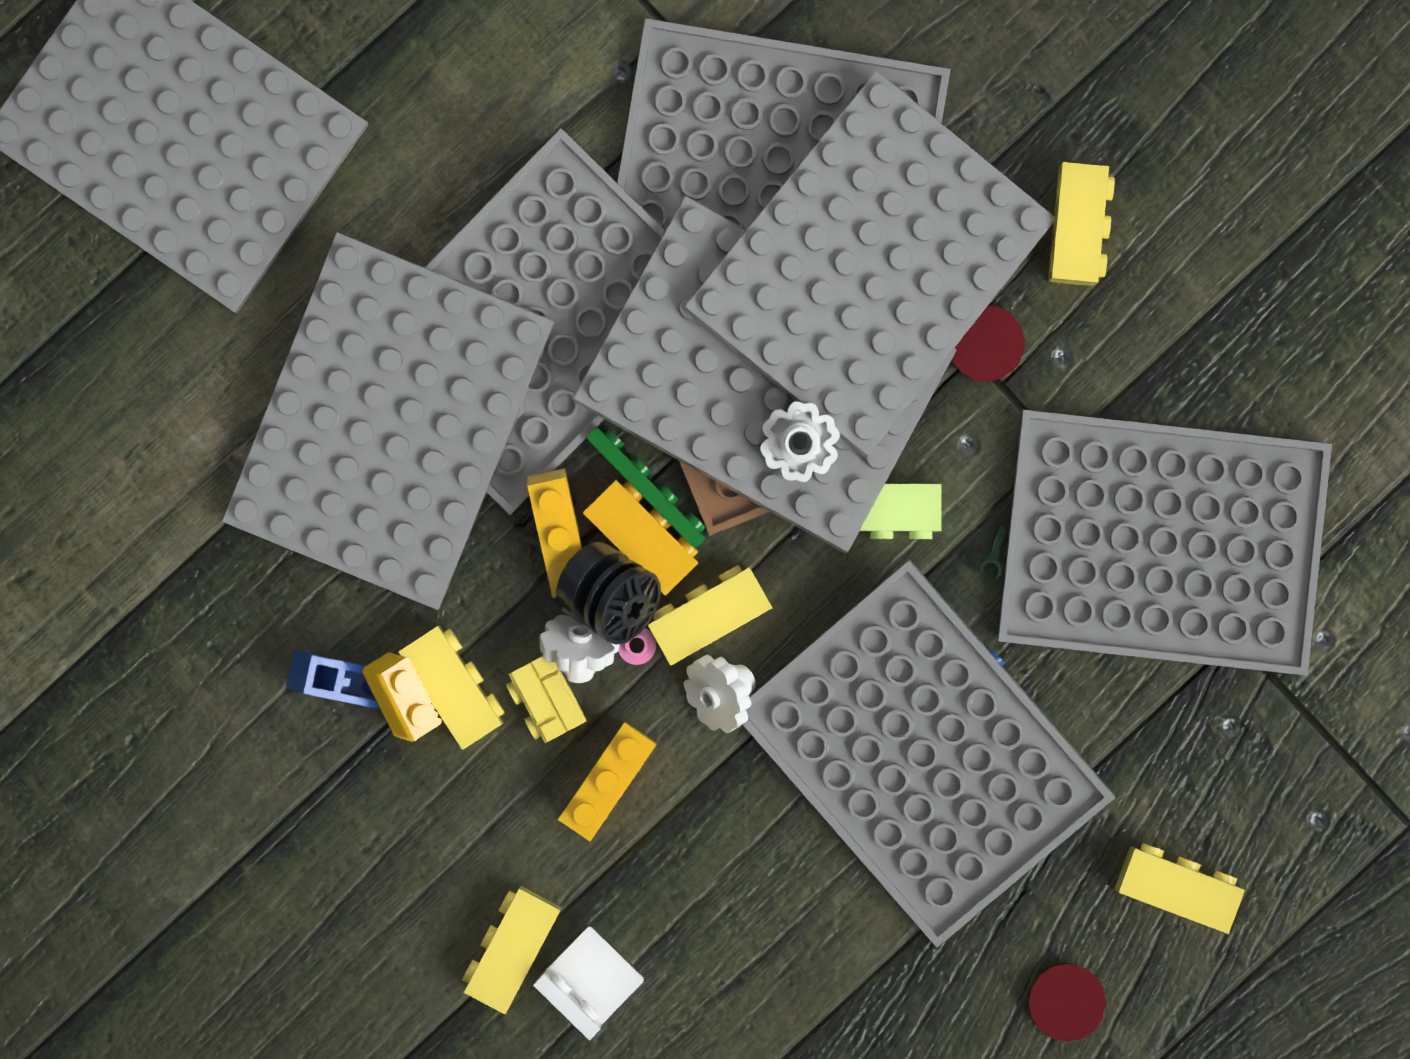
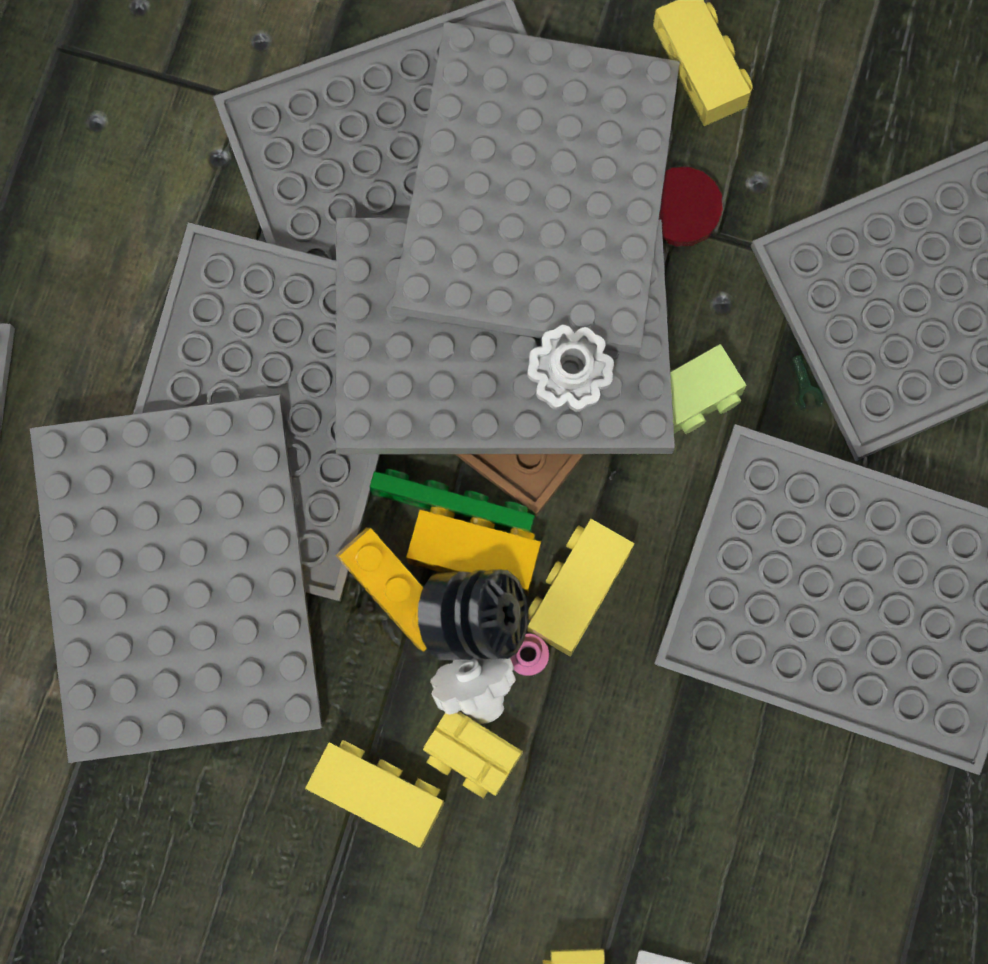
camera: 20 degrees left, 10 degrees down
blue slope [286,650,381,709] -> none
yellow brick [361,652,442,742] -> none
yellow brick [558,721,657,842] -> none
white plant [684,655,756,733] -> none

